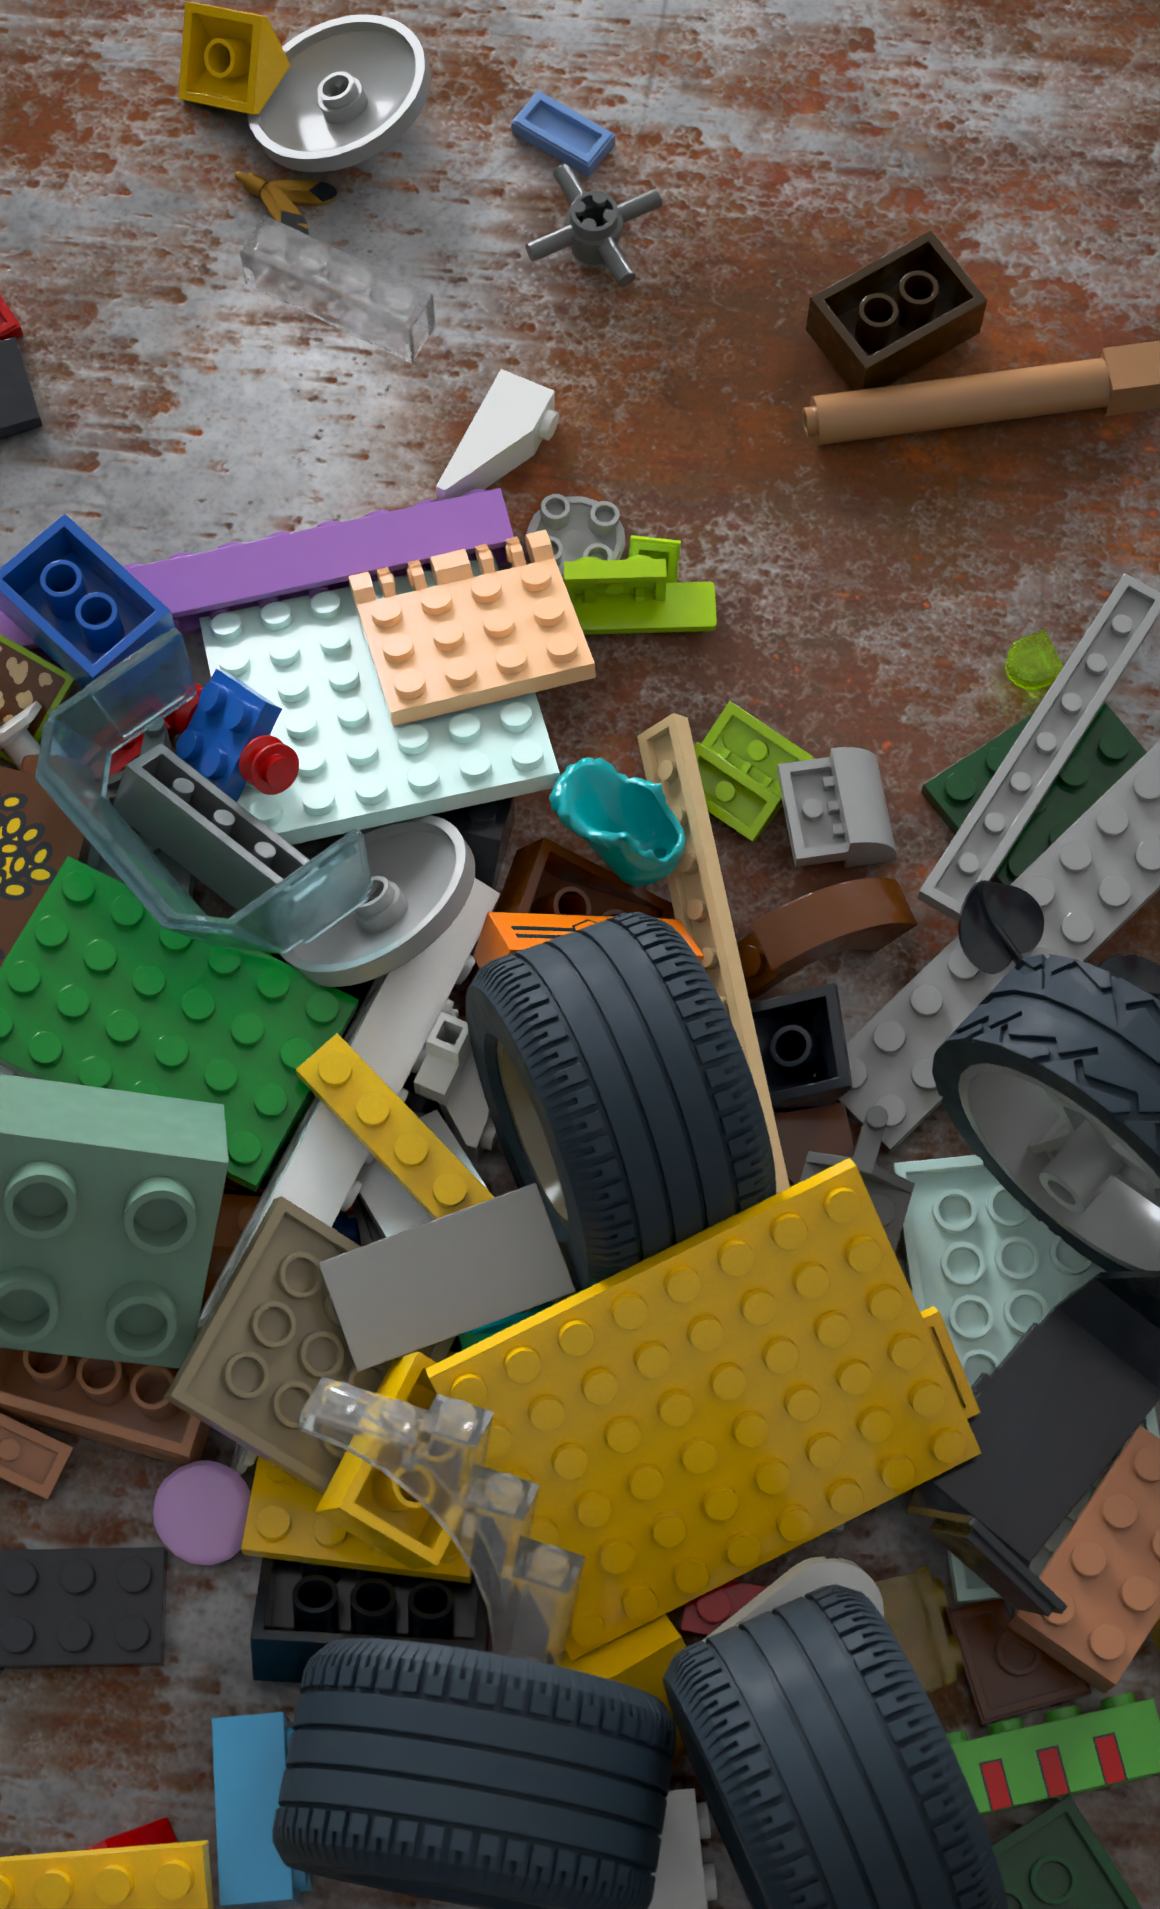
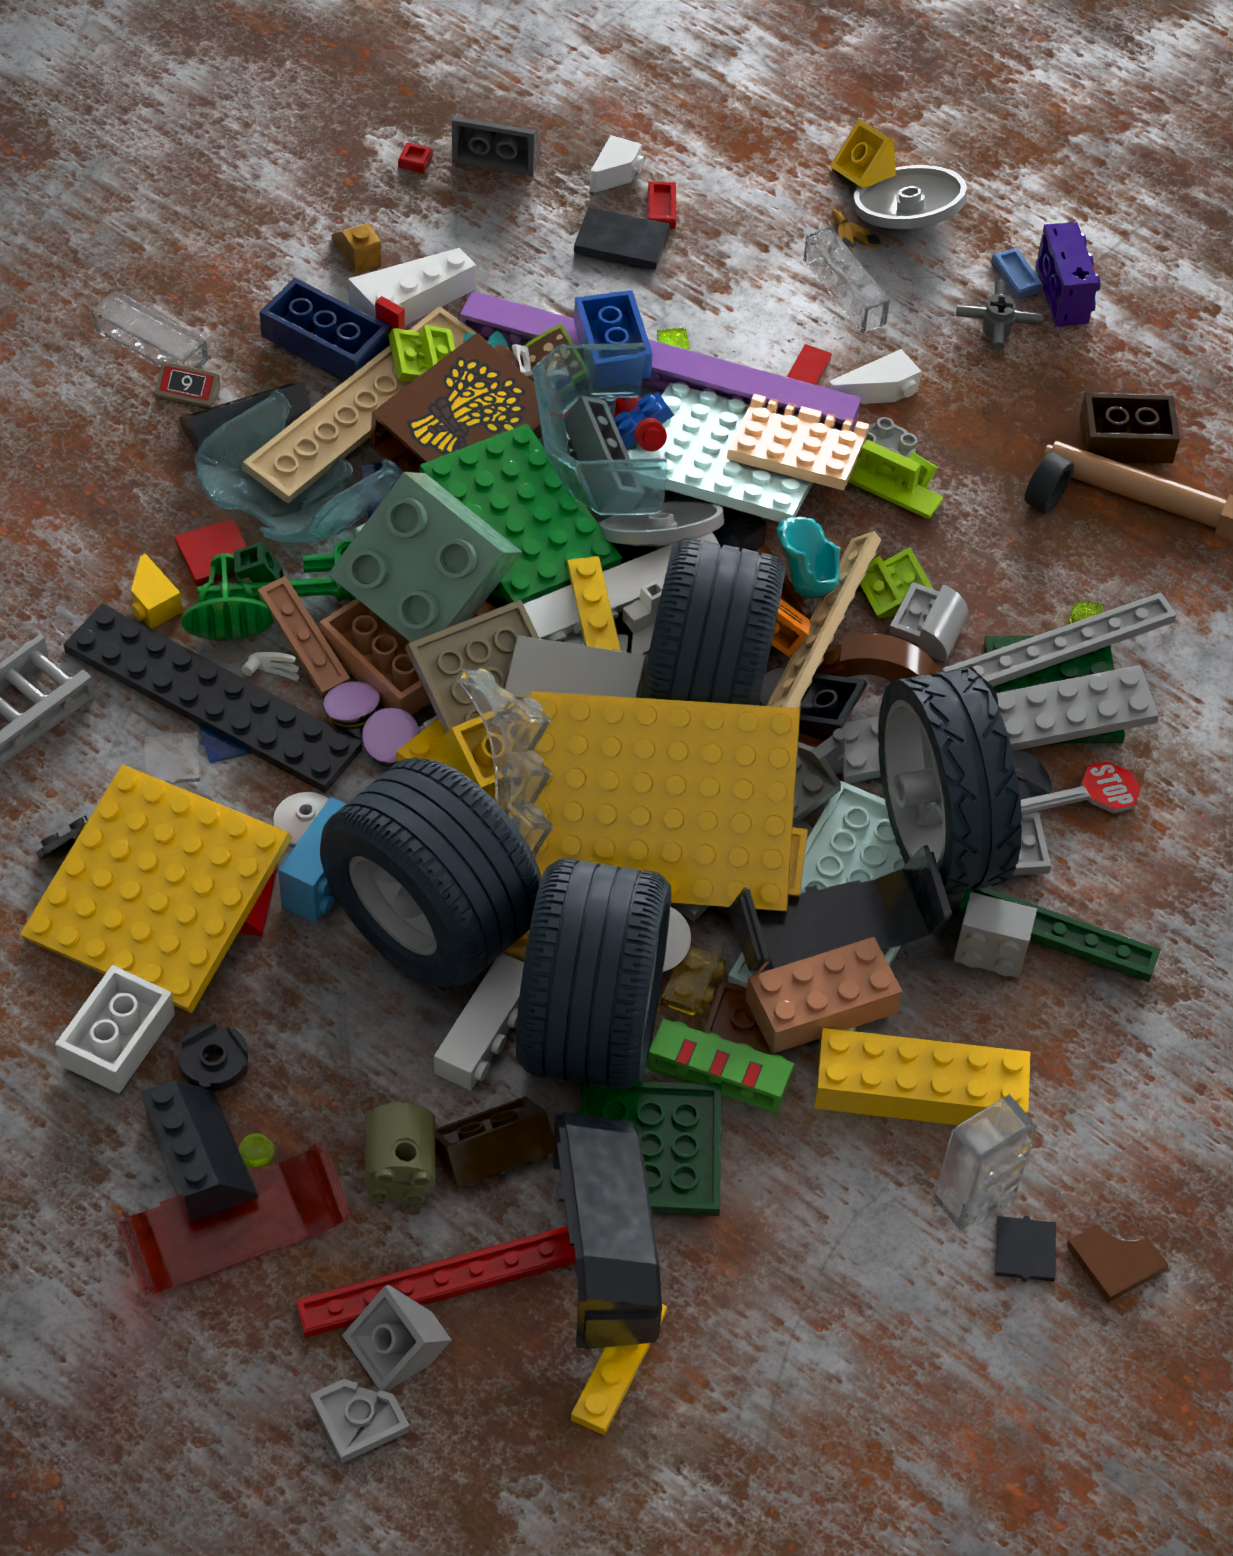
camera: 30 degrees right, 15 degrees down
none -> white dish [273,792,329,847]
none -> lavender piece [323,681,380,738]
none -> clear neon green tile [657,327,690,350]
none -> red tile [787,344,832,385]
none -> black tyre [1024,452,1074,513]
none -> dark purple piece [1036,222,1101,326]

